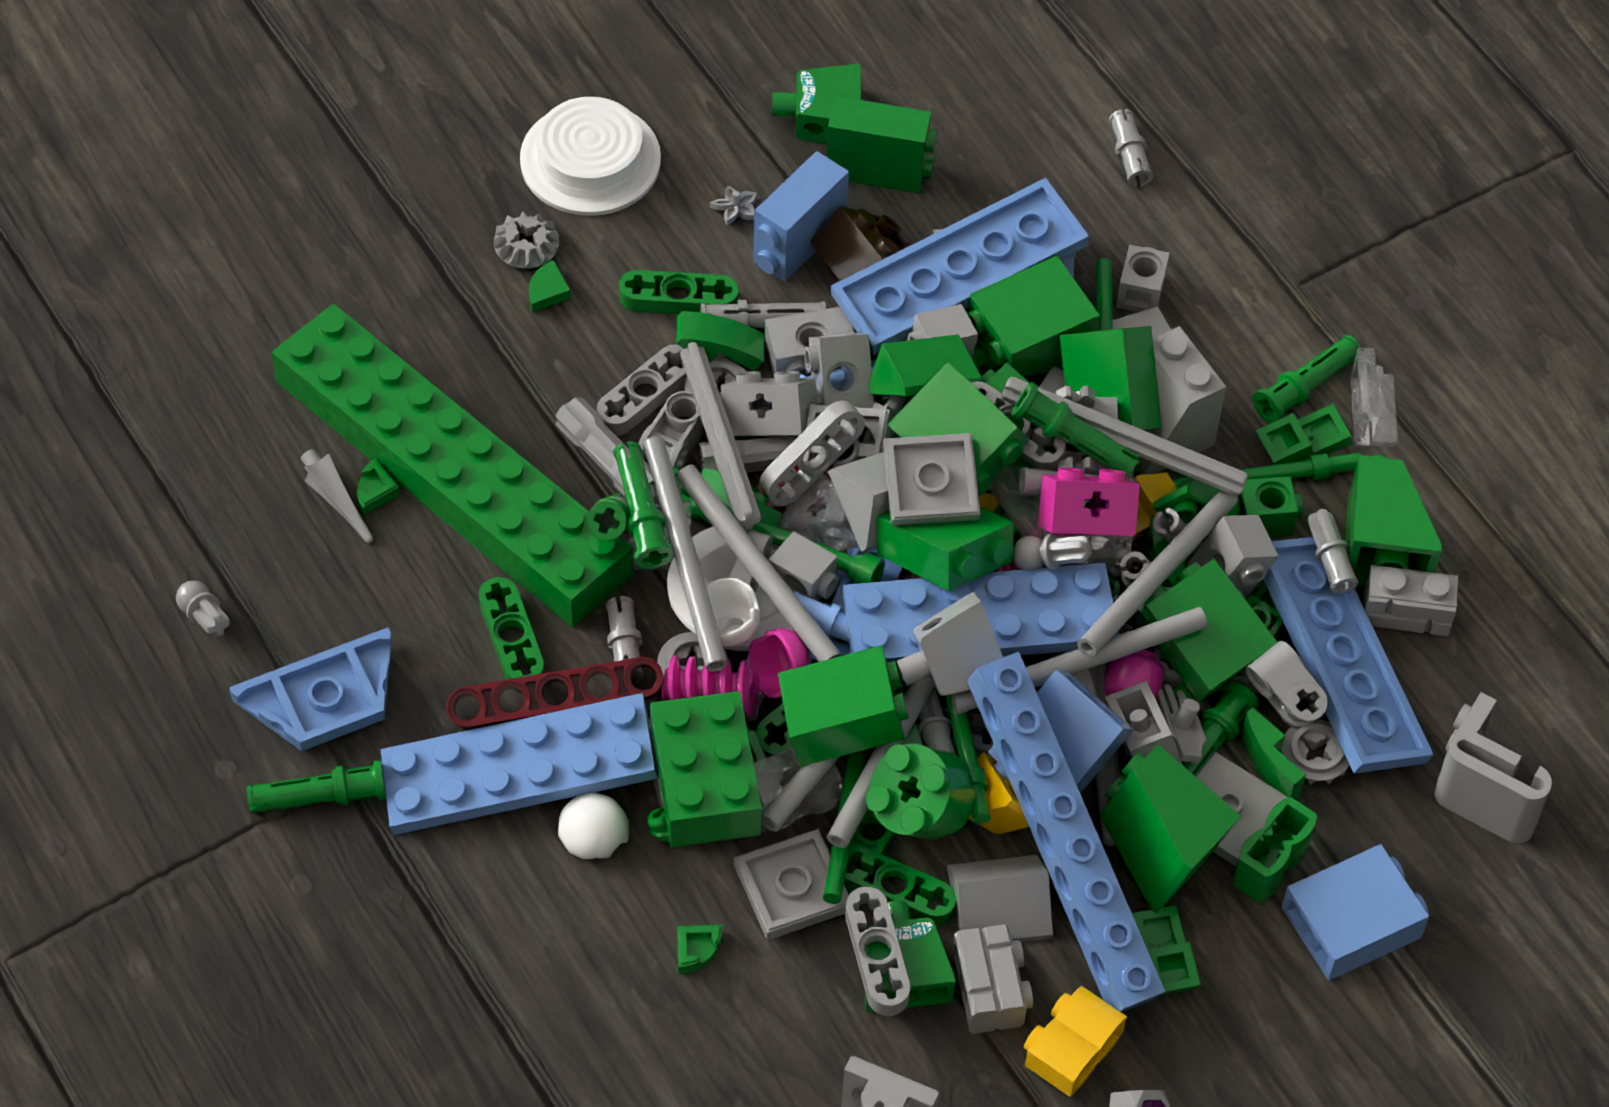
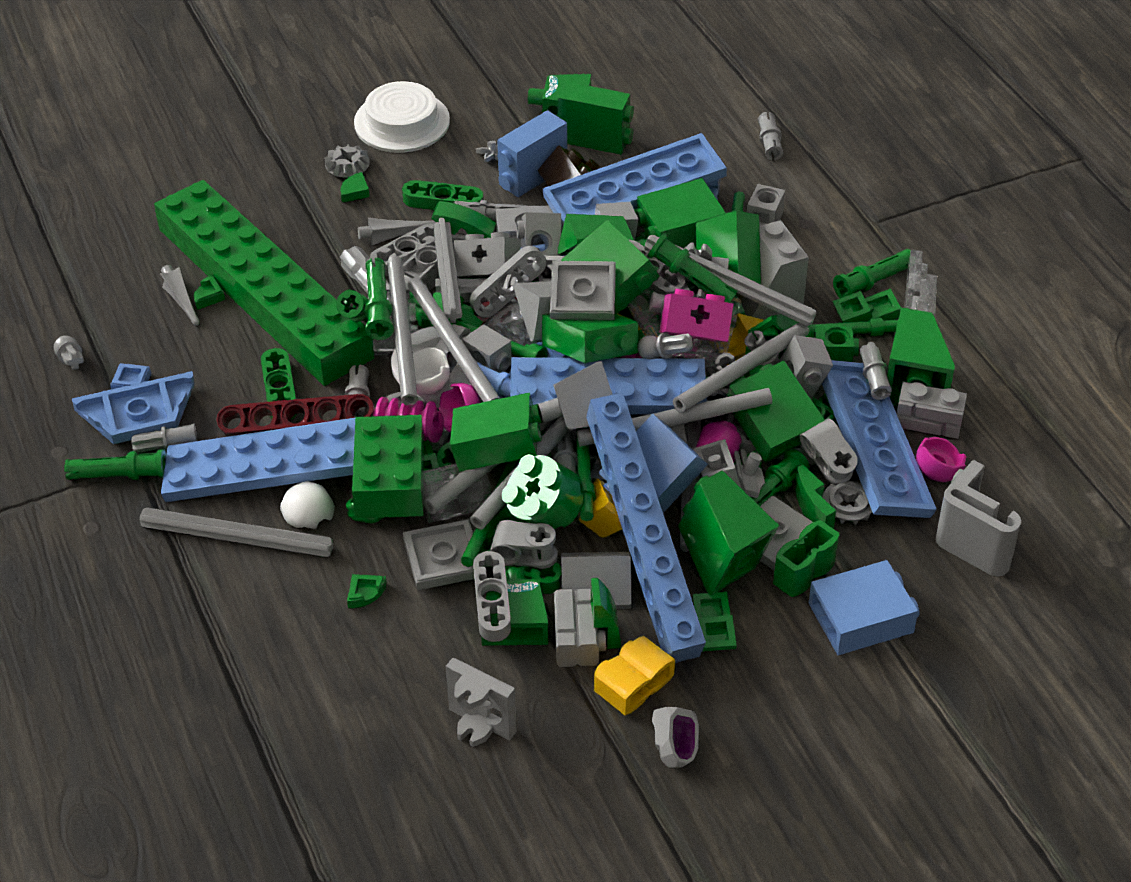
camera: 10 degrees right, 10 degrees down
none -> medium blue tile [110,363,151,389]
none -> light grey axle [131,424,198,453]
none -> light grey axle [140,507,333,557]
none -> light grey piece [358,218,435,245]
none -> light grey piece [490,520,558,569]
none -> green slope [590,578,621,649]
none -> dark pink hair [916,437,966,483]

